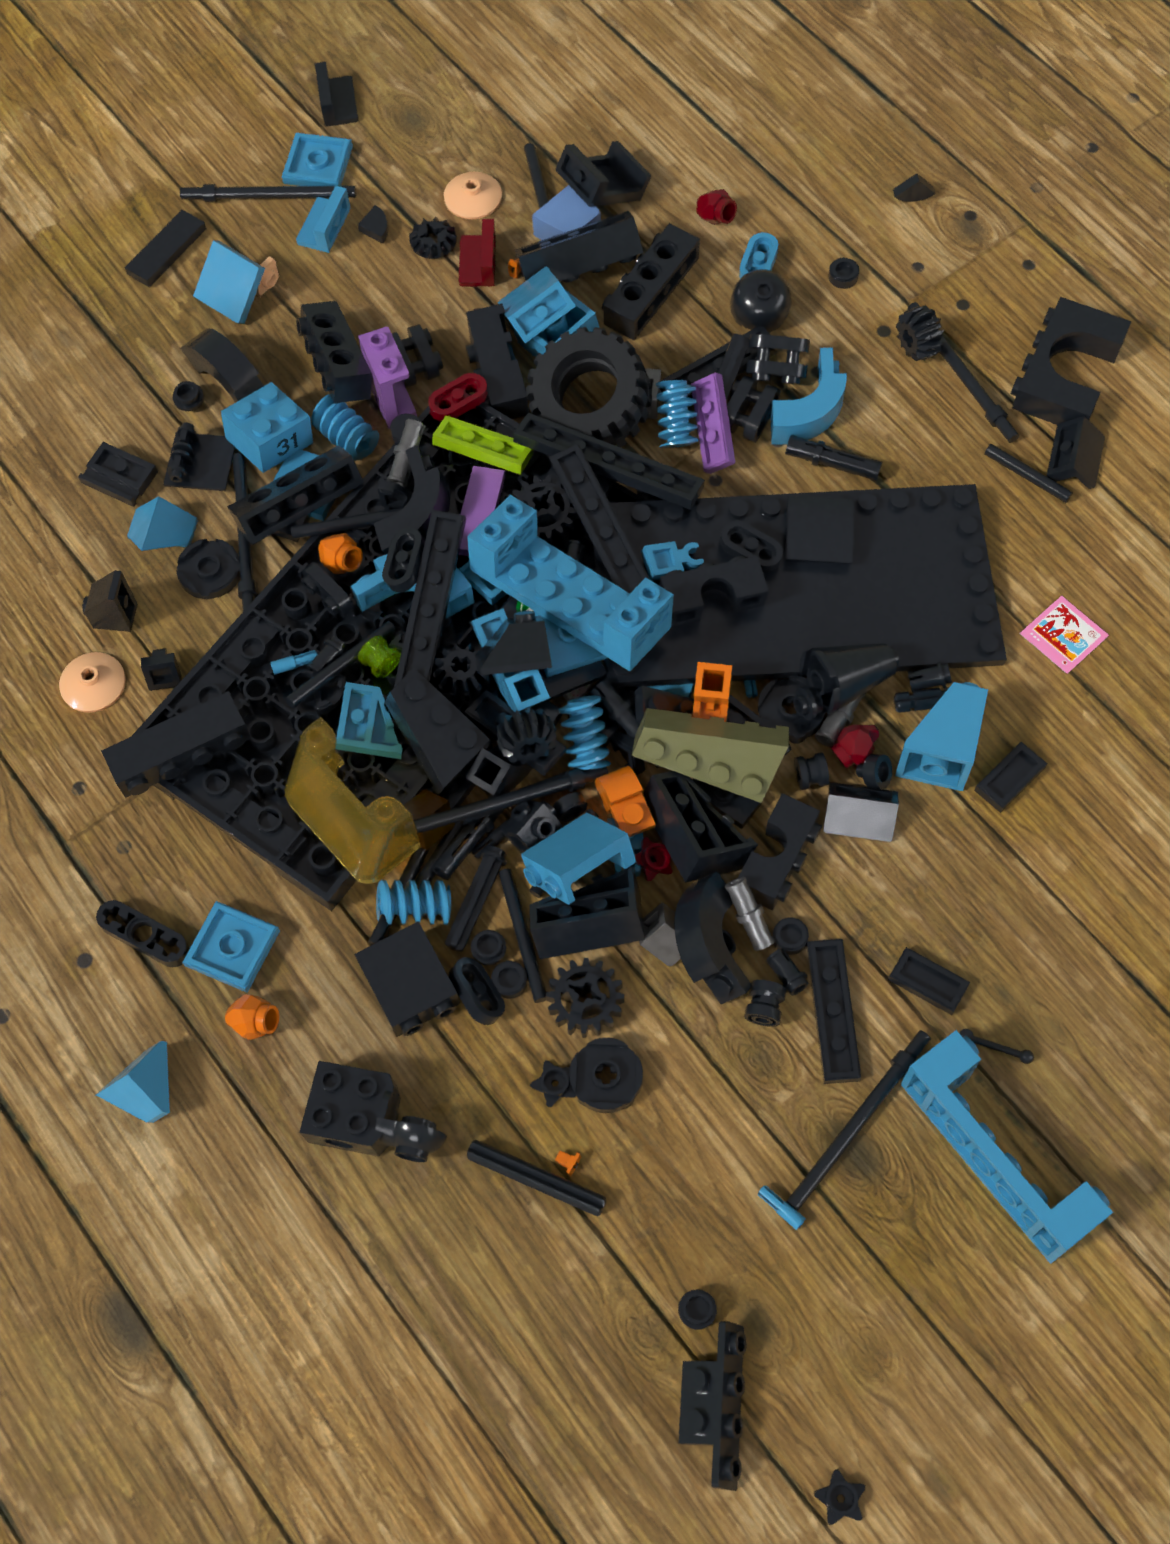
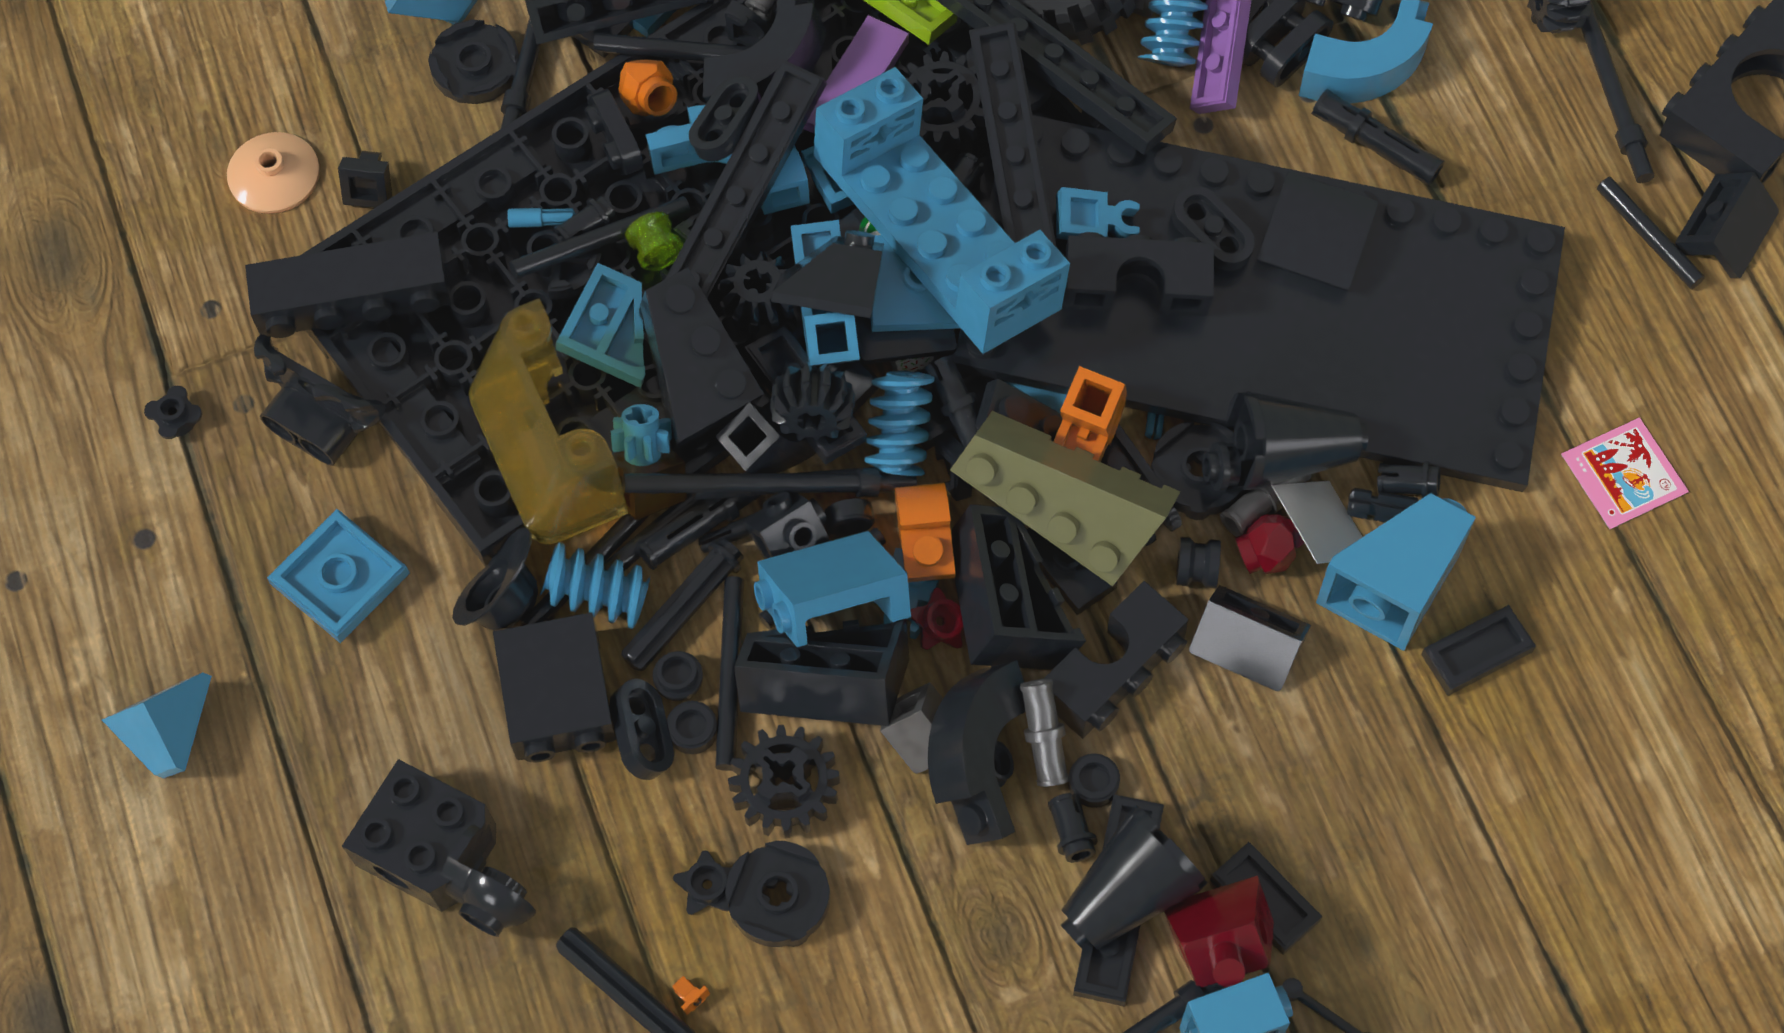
camera: 15 degrees right, 0 degrees up
black slope [82,570,138,632] -> none
black beam [96,900,190,967] -> none
orange rock [225,994,279,1040] -> none
black wheel [744,980,787,1027] -> none
black tile [856,754,892,789] -> none
none -> black plate [144,386,202,439]
none -> black piece [254,334,386,466]
none -> black piece [452,528,538,631]
none -> dark azure gear [611,404,672,466]
none -> black cone [1061,805,1208,949]
none -> dark red torso [1164,876,1274,987]
none -> white sticker [1271,481,1362,564]

